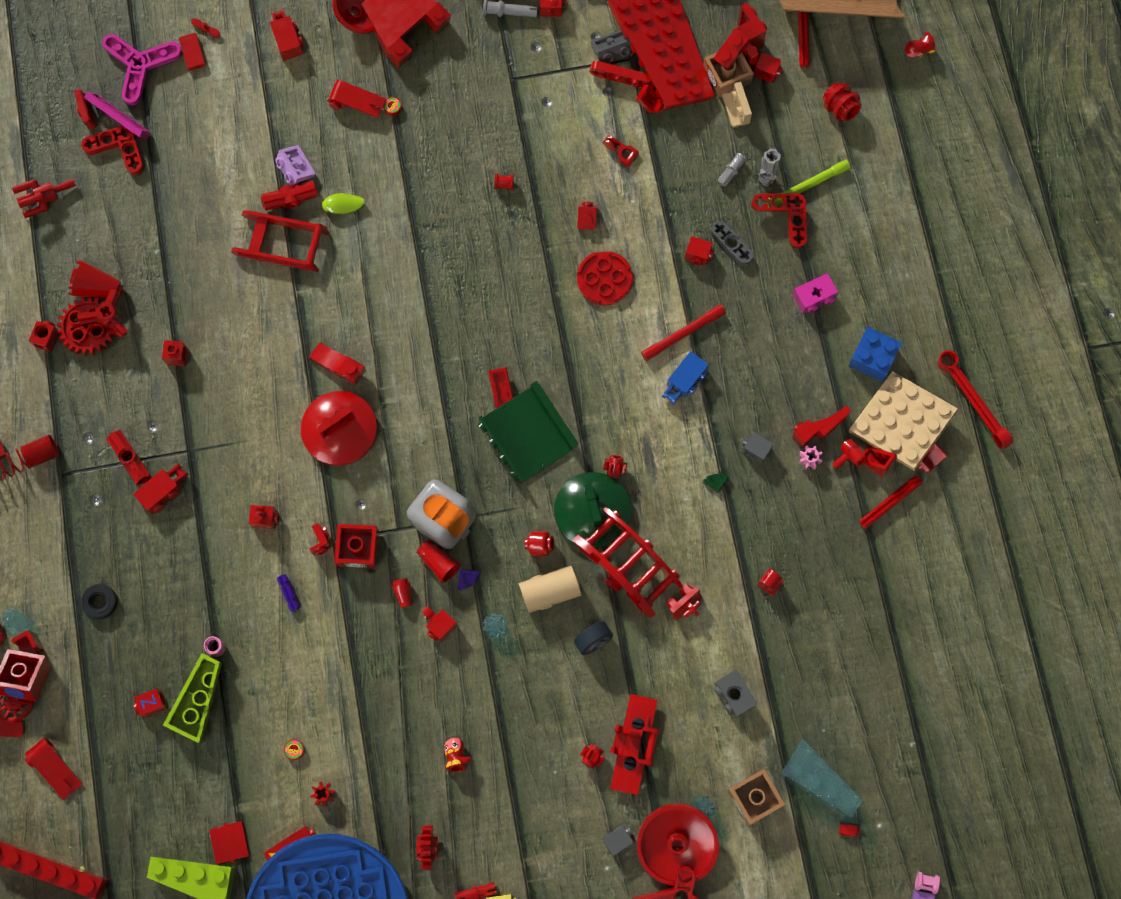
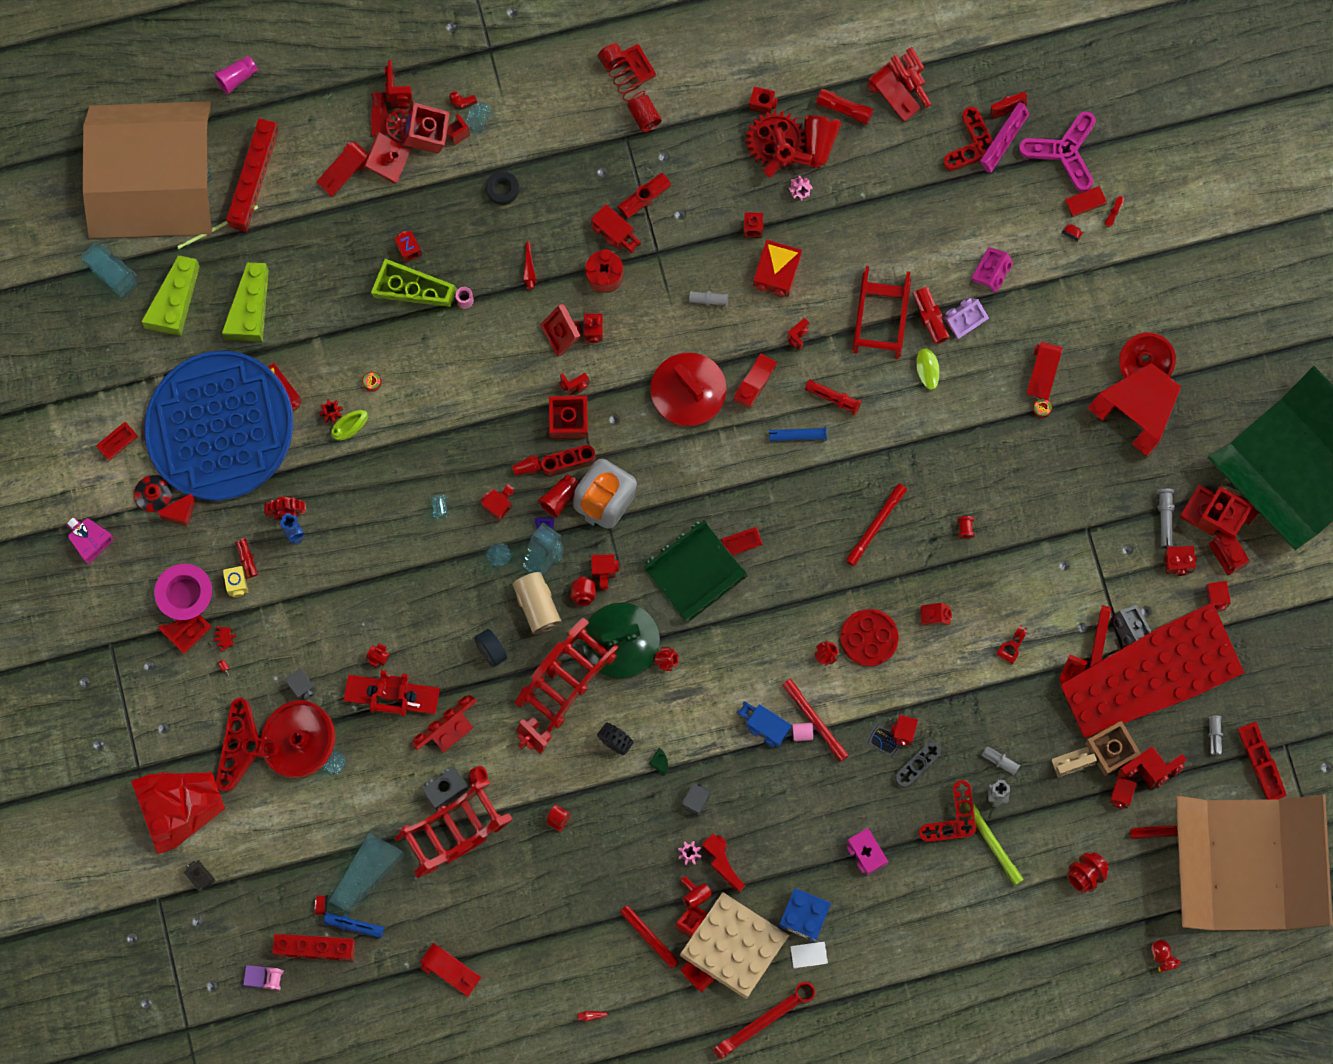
camera: 85 degrees right, 0 degrees up
red piece [209,821,249,865] -> none
red brick [270,8,305,61] -> none
dark purple axle [277,574,300,612] -> none
red animal [444,738,472,773] -> none
red plate [713,28,751,70] -> none
medium nougat brick [727,769,785,826] -> none
none -> red brick [272,934,356,962]
none -> blue piece [280,513,304,545]
none -> blue pin [324,913,384,939]
none -> lime arm [331,410,369,440]
none -> red tile [363,133,411,184]
none -> red fence [394,780,513,879]
none -> red bracket [410,695,477,753]
none -> red door [419,943,482,997]
none -> clear light blue bush [431,495,449,518]
none -> red tile [469,766,488,785]
none -> clear light blue wedge [522,523,564,576]
none -> red piece [523,241,537,290]
none -> red tile [540,304,581,356]
none -> red beam [541,445,596,477]
none -> red piece [577,1011,607,1022]
none -> red brick [585,249,624,293]
none -> red brick [591,554,619,590]
none -> black tyre [597,722,634,756]
none -> light grey pin [689,291,728,306]
none -> red brick [753,239,802,297]
none -> blue pin [769,426,827,442]
none -> red bracket [787,317,809,350]
none -> bright pink gear [788,175,813,200]
none -> white sticker [791,942,828,968]
none -> bright pink beam [793,723,813,741]
none -> red pin [804,379,862,416]
none -> red gear [815,641,839,666]
none -> red axle [816,89,874,125]
none -> red piece [845,483,907,567]
none -> sticker [865,723,901,757]
none -> red door [867,66,921,122]
none -> dark pink bracket [971,247,1013,293]
none -> red piece [1062,223,1084,242]

